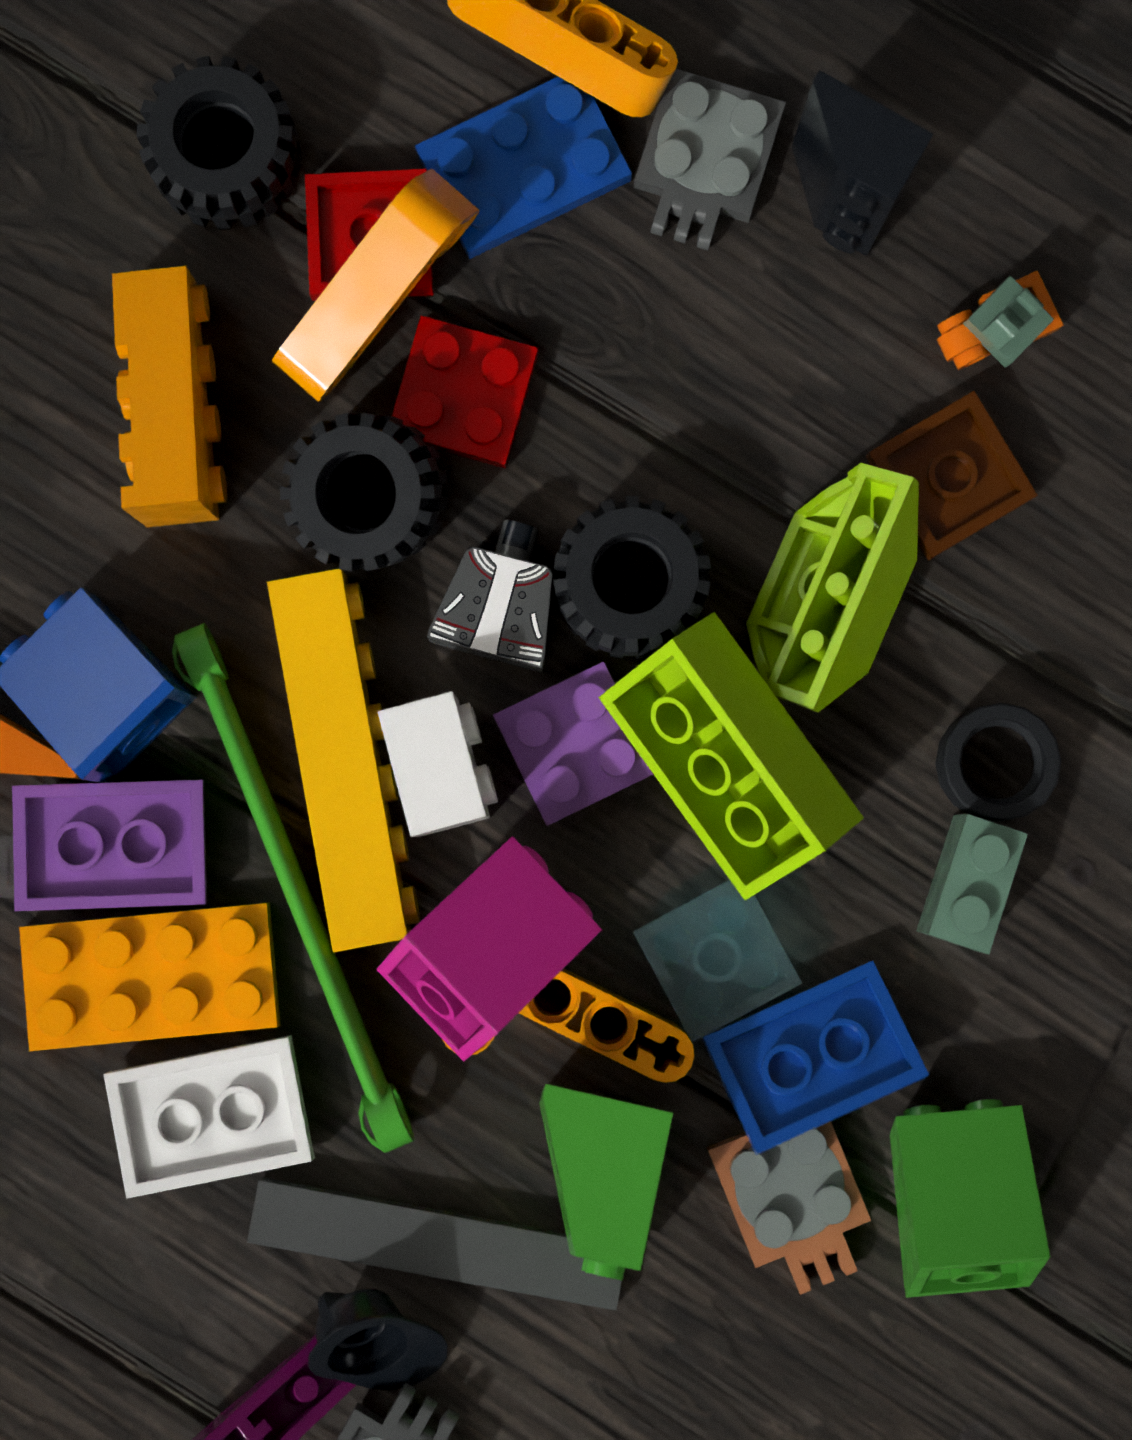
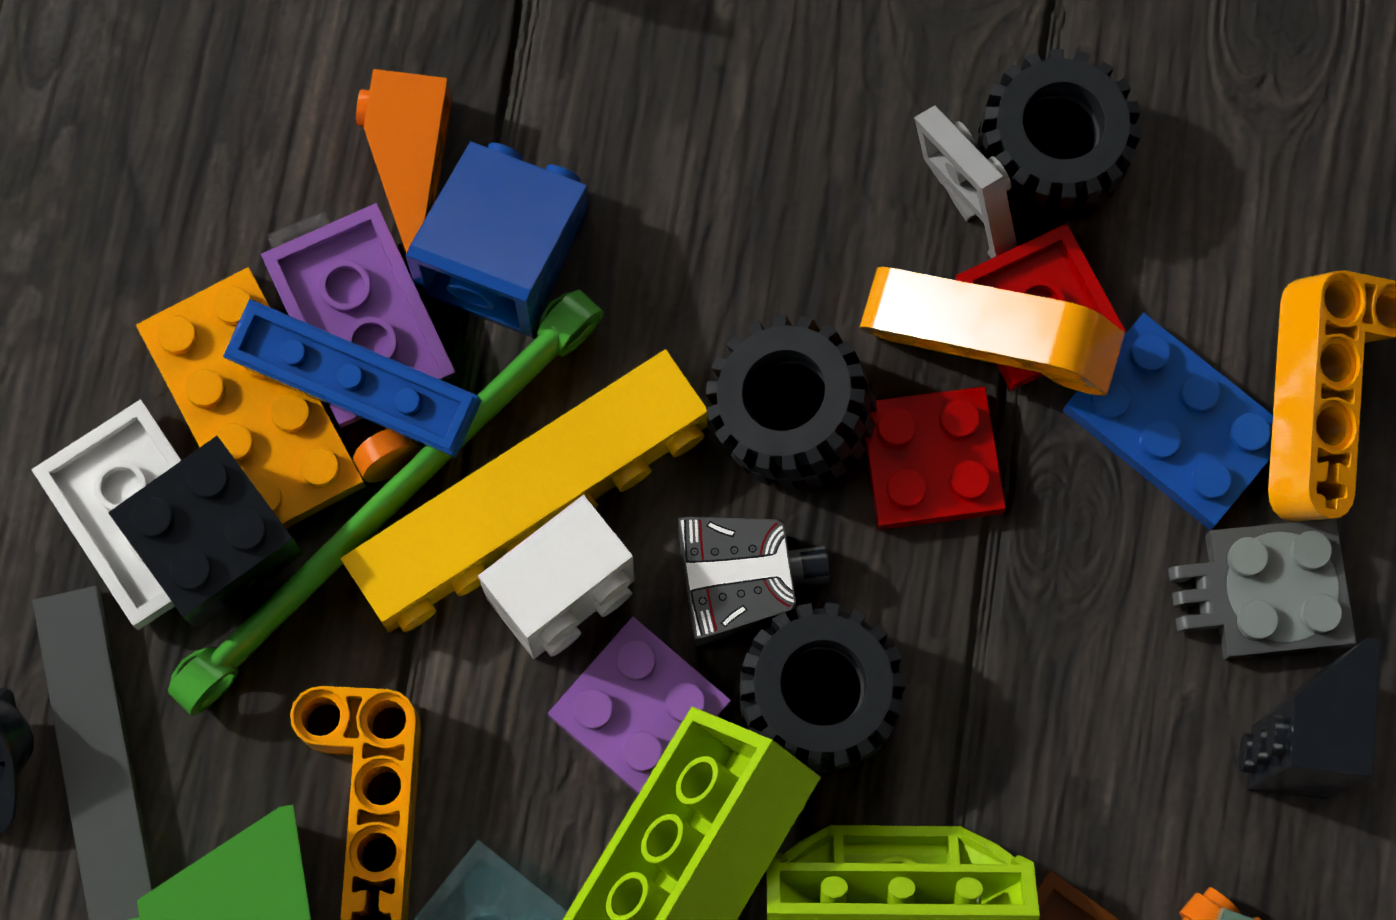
camera: 65 degrees right, 10 degrees down
light orange wedge [112,266,227,528] -> none
dark pink slope [376,836,602,1061] -> none
none -> black brick [108,436,303,631]
none -> blue tile [223,299,482,458]
none -> orange tile [353,429,420,483]
none -> light grey wing [914,105,1017,259]

